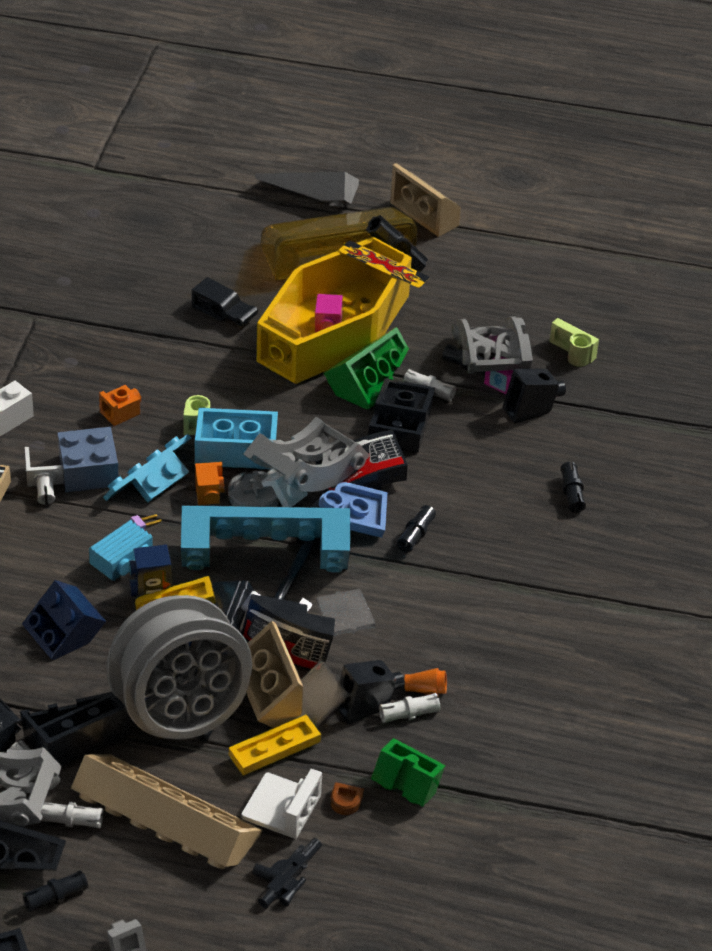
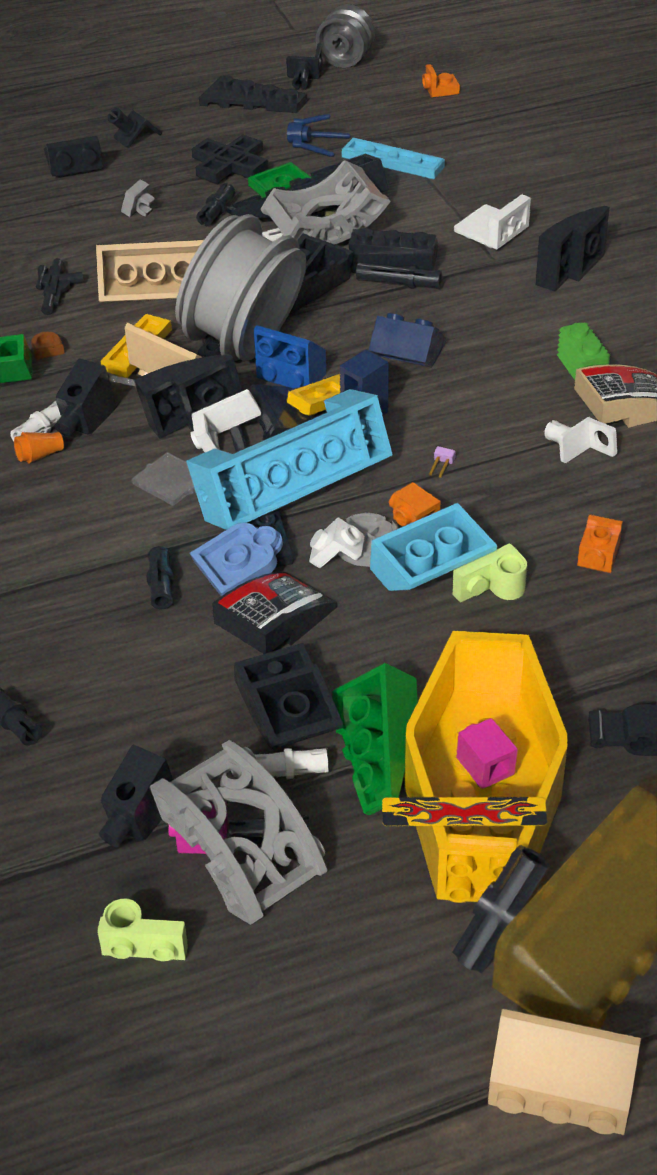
camera: 150 degrees right, 0 degrees up
sand blue piece [58,427,119,492] -> none
medium azure brick [89,520,153,581] -> none
medium azure bracket [103,434,191,503] -> none
white bracket [242,769,322,839] -> none
light grey fence [243,417,369,492] -> none

